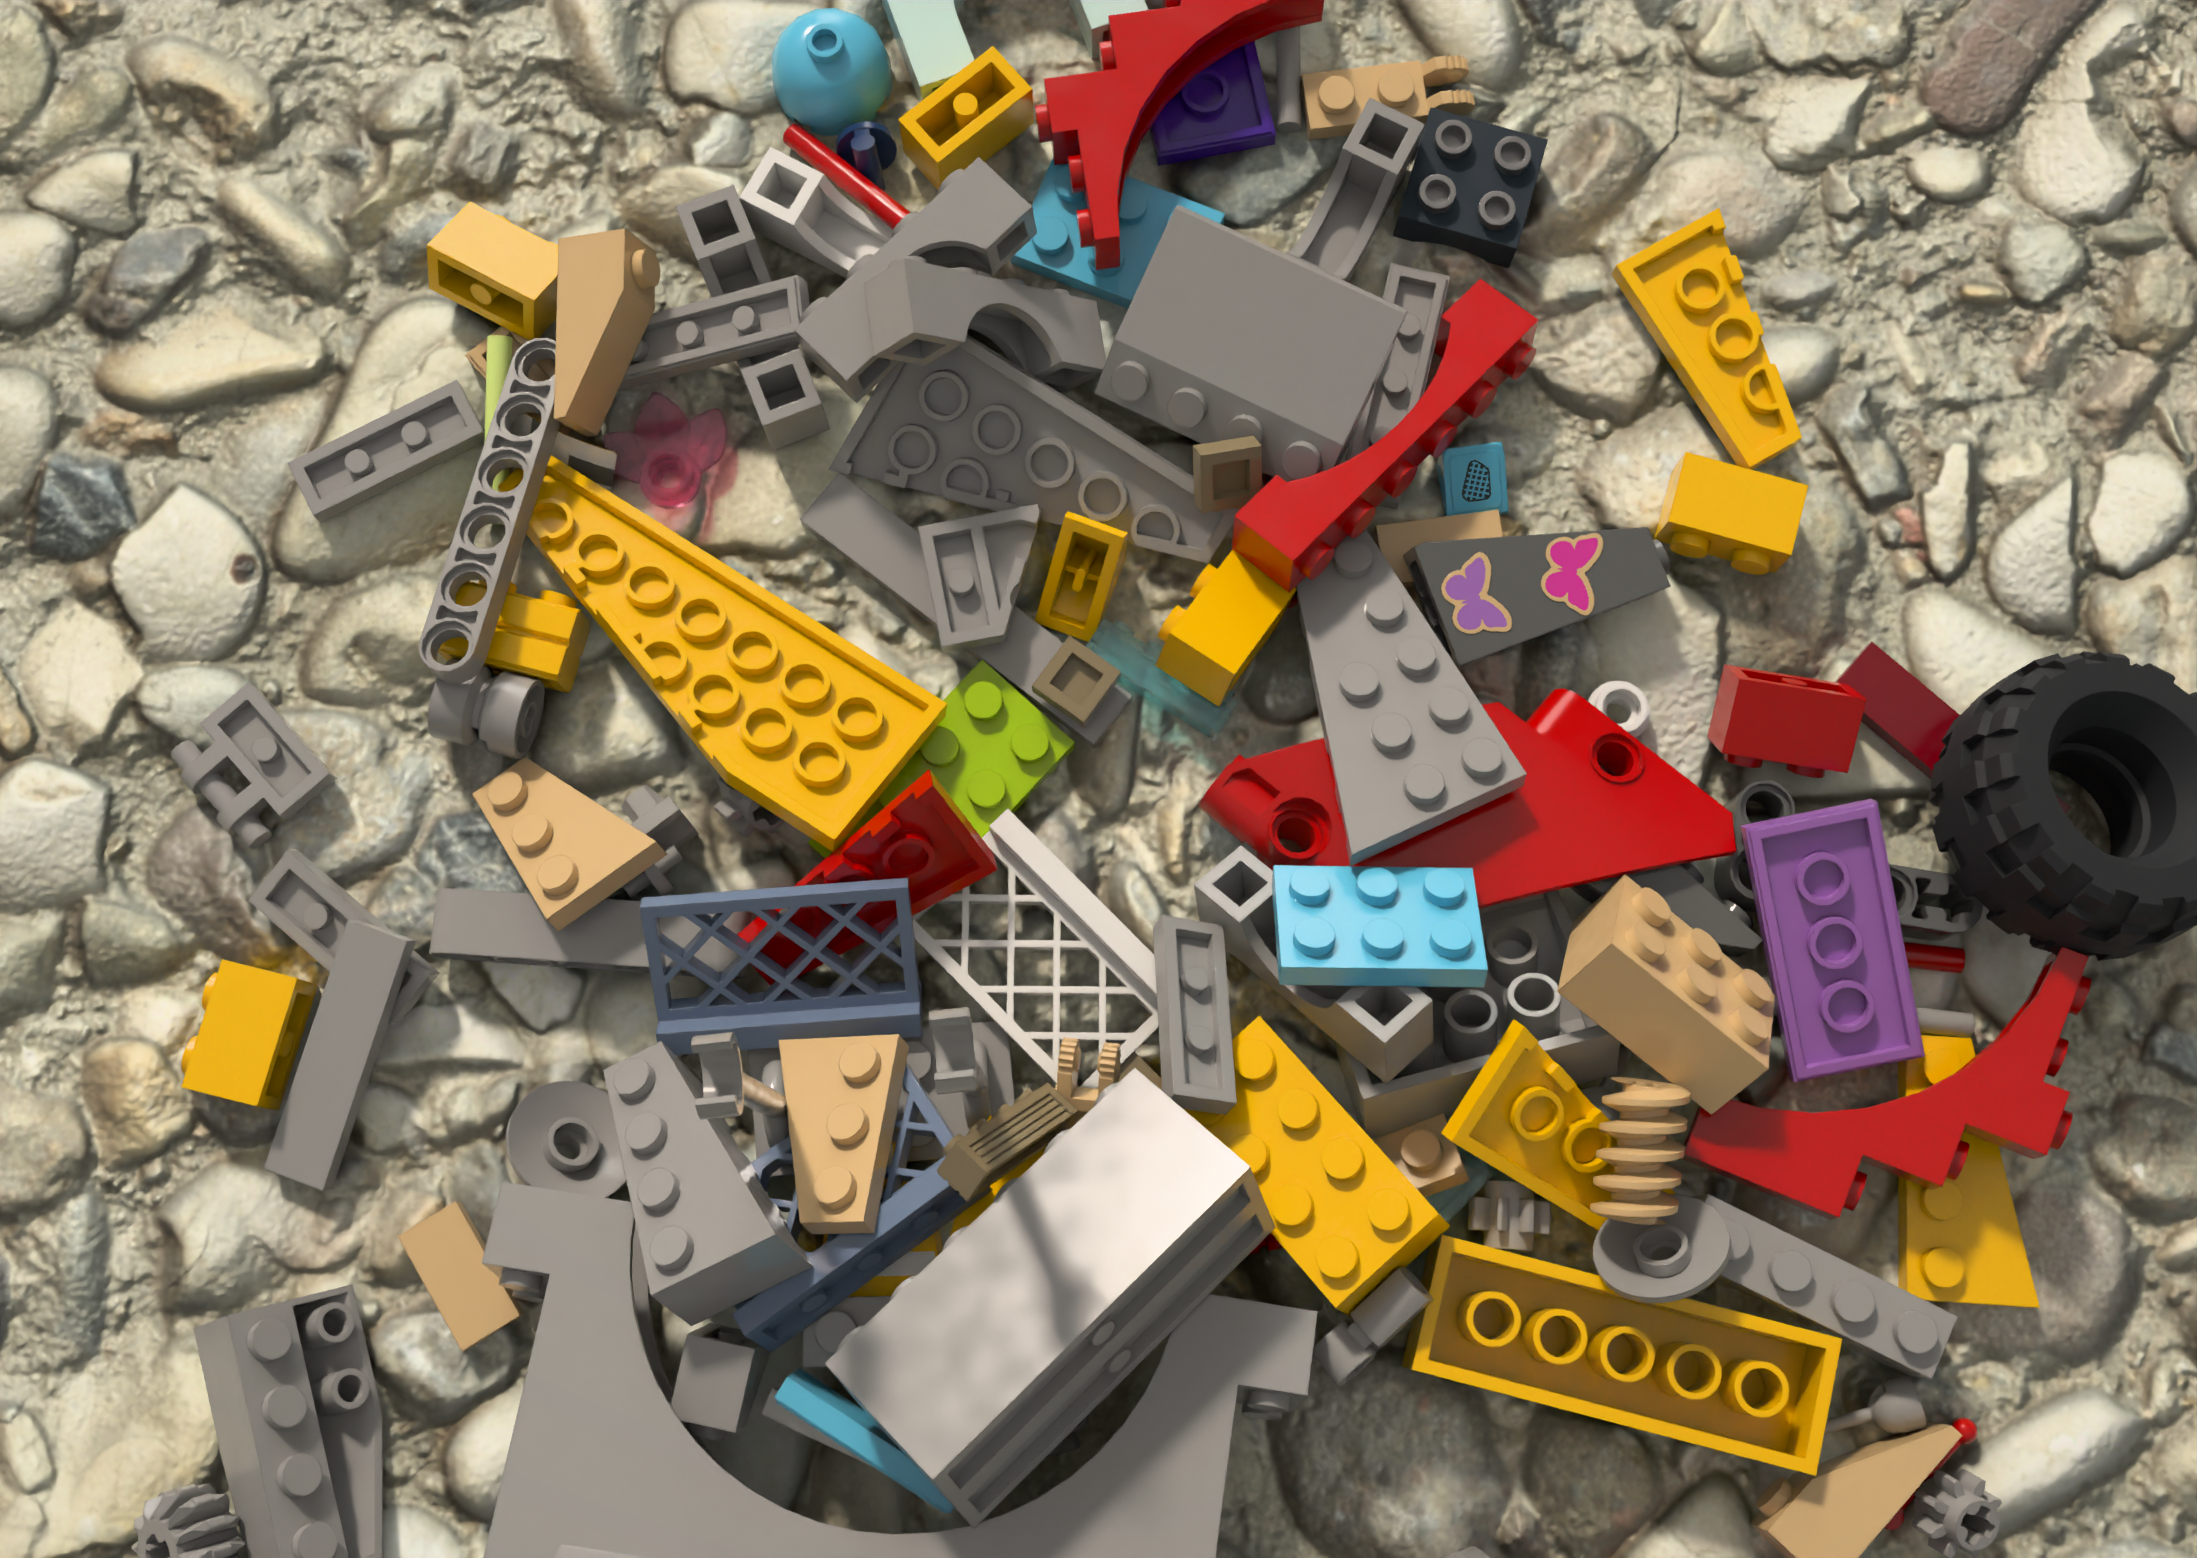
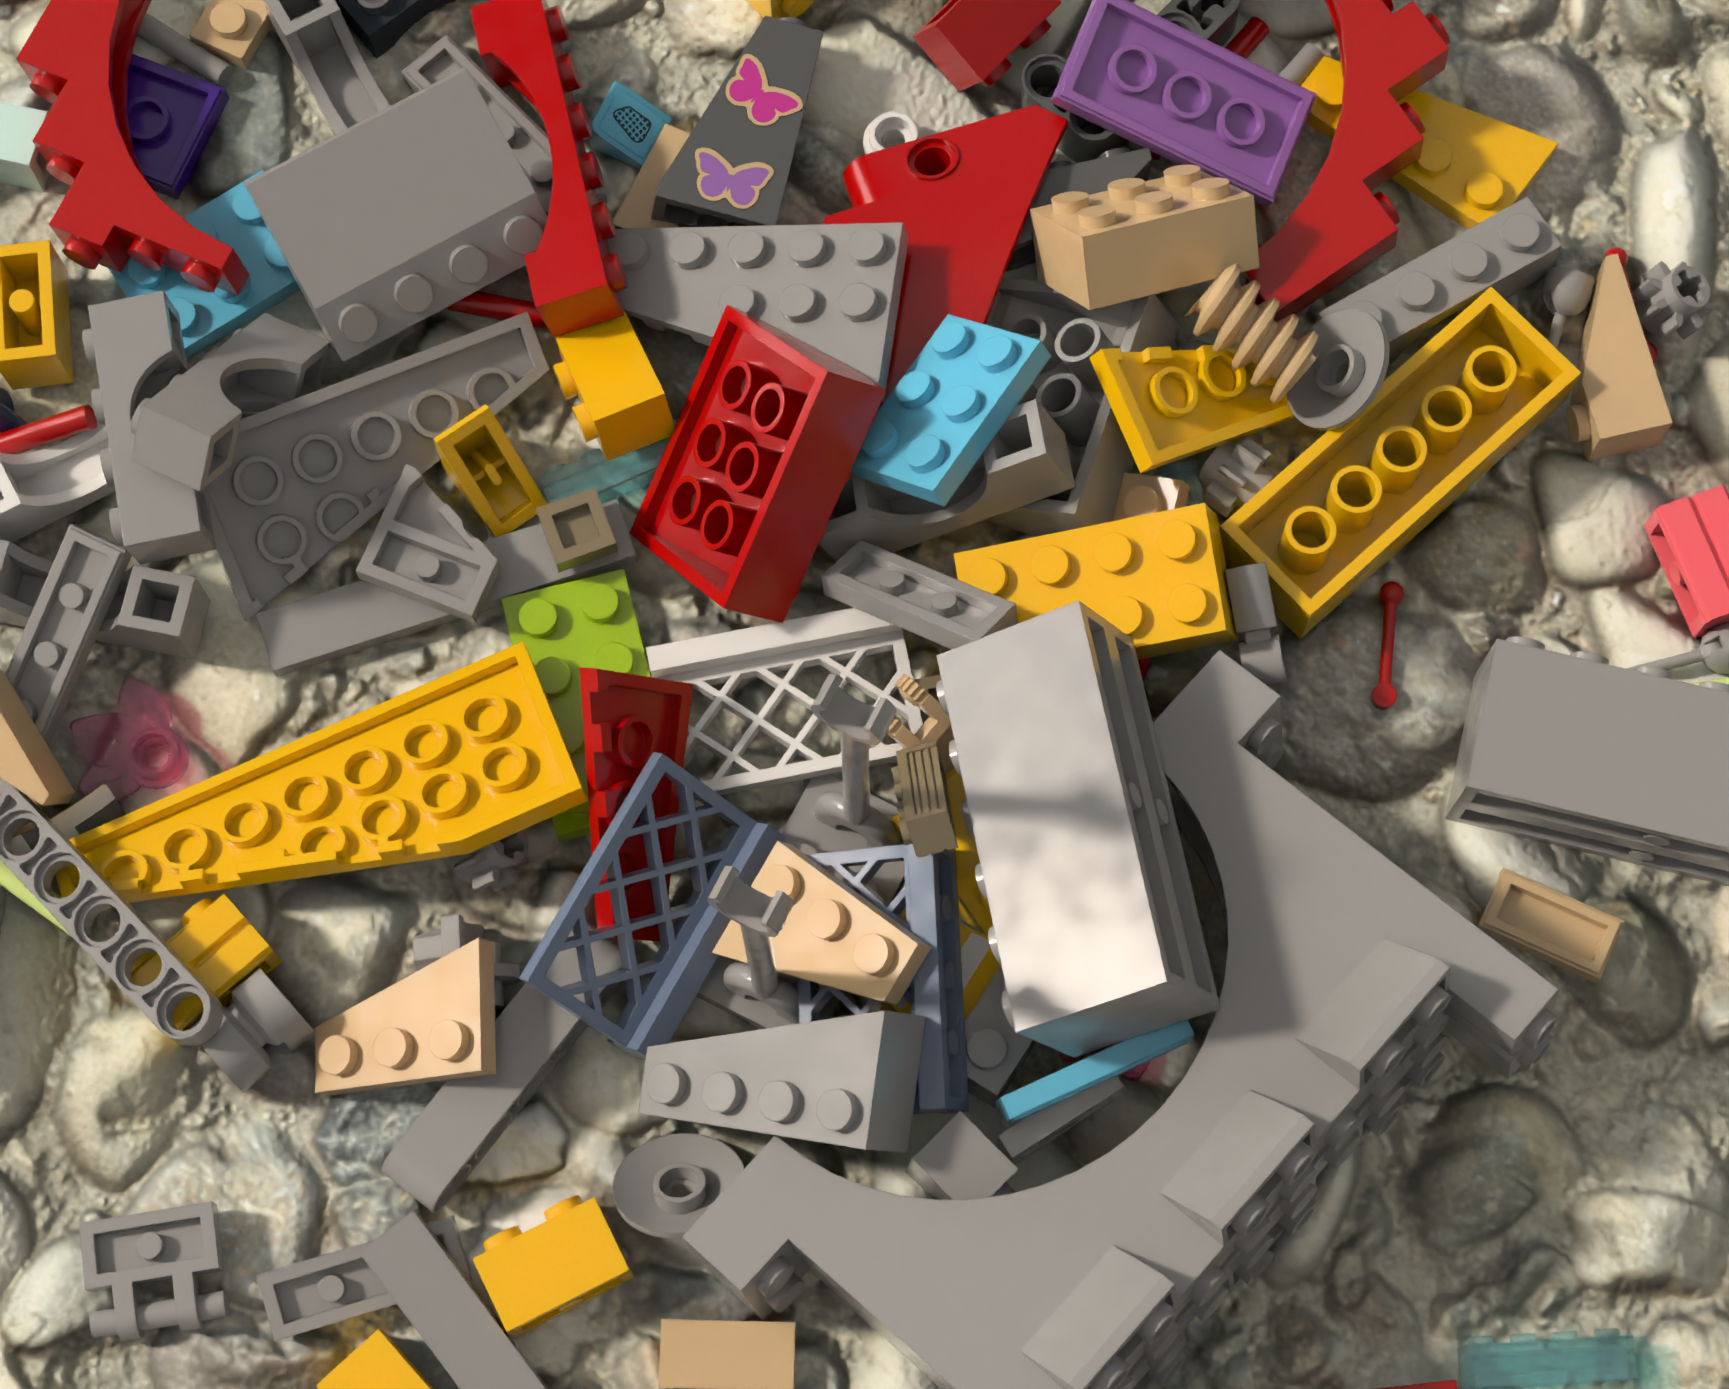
camera: 55 degrees left, 5 degrees down
dark tan plate [1193,435,1262,513] -> none
none -> yellow brick [472,1195,634,1338]
none -> red slope [629,305,886,623]
none -> red hinge [1370,581,1404,710]

